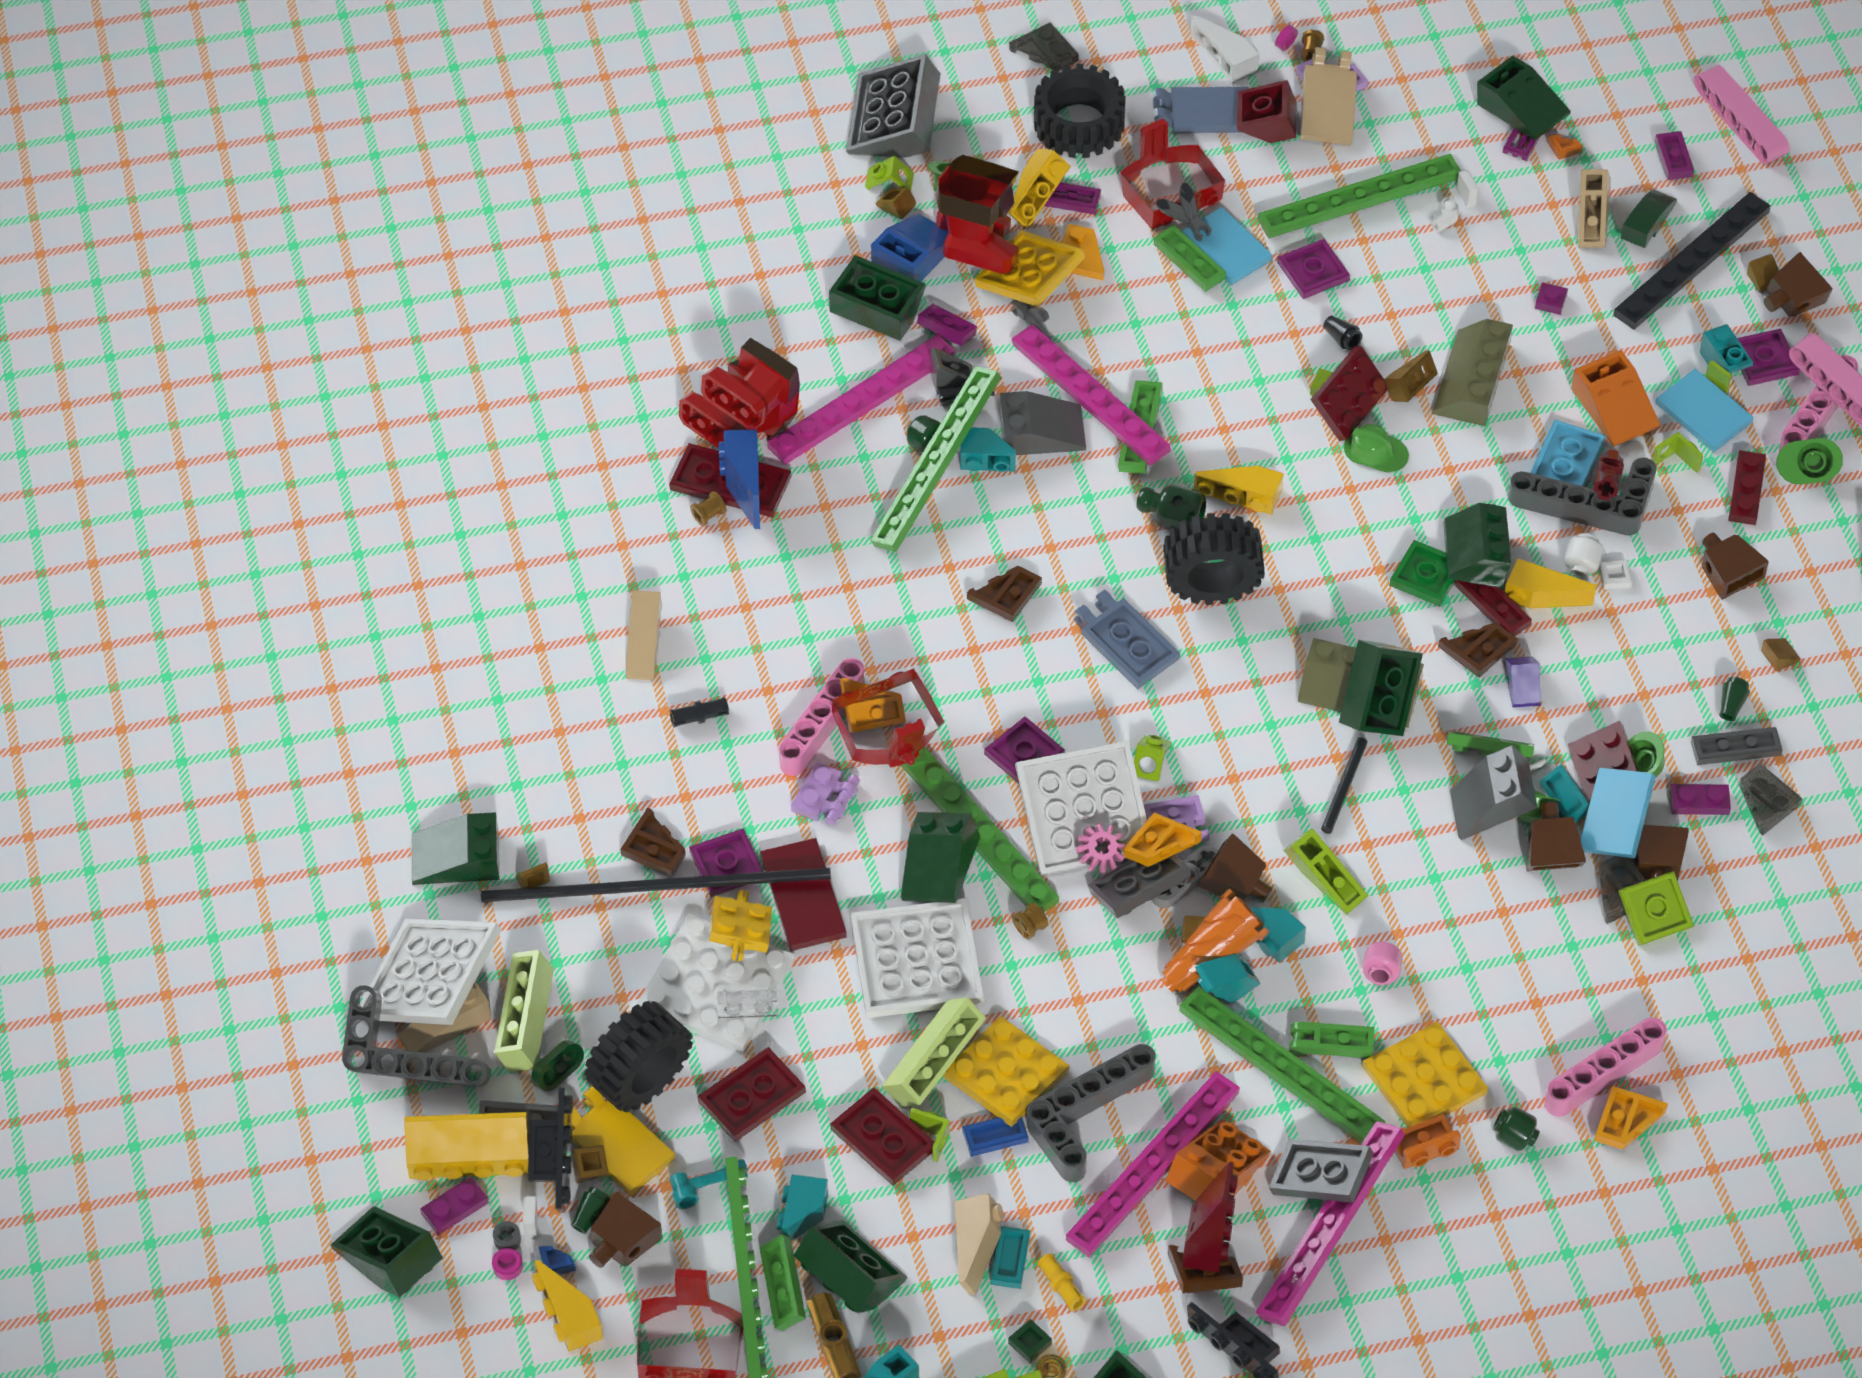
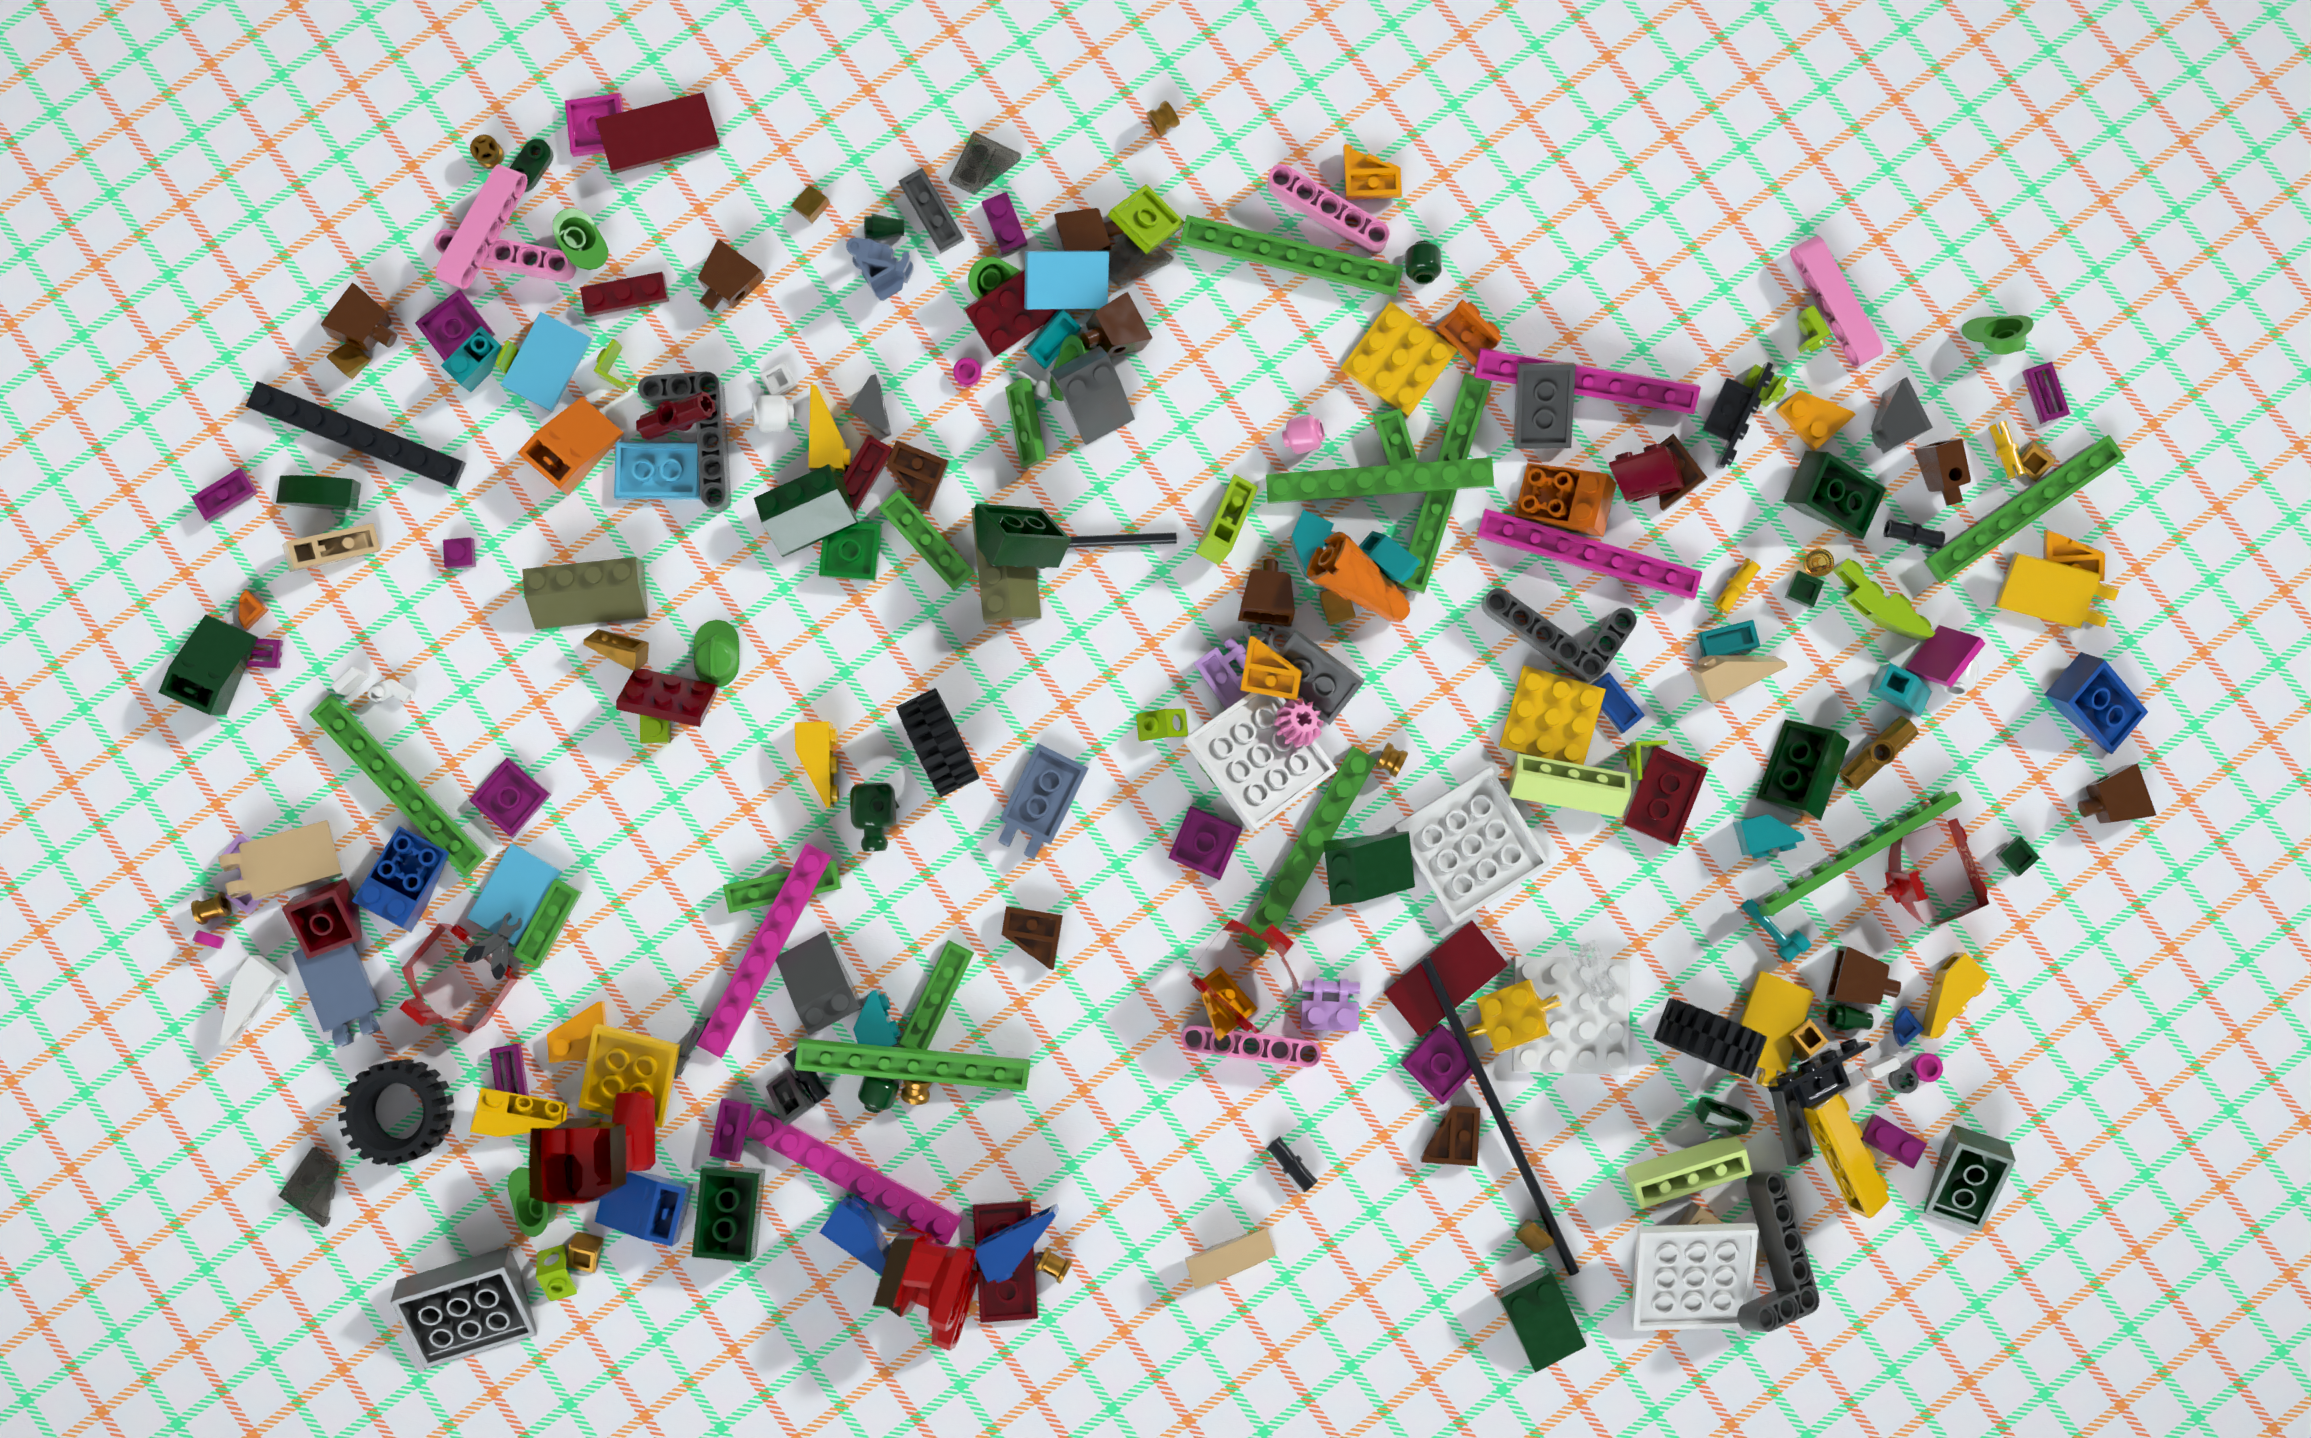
camera: 115 degrees left, 30 degrees up
dark red plate [698,1047,806,1142] -> none
bright green plate [759,1234,806,1331] -> none
black cone [1323,315,1363,350] -> none
slope [1504,656,1541,708] -> none
bright pink beam [1694,65,1790,164] -> none
none -> blue slope [352,826,450,933]
none -> blue slope [819,1195,891,1276]
none -> sand blue piece [846,237,914,301]
none -> dark grey slope [849,374,892,435]
none -> bright green plate [878,489,975,592]
none -> bright green tile [898,940,975,1050]
none -> pearl gold wheel [901,1080,932,1105]
none -> dark pink tile [953,358,982,387]
none -> pearl gold wheel [1146,101,1180,137]
none -> bright green plate [1180,215,1403,297]
none -> bright green plate [1266,457,1494,504]

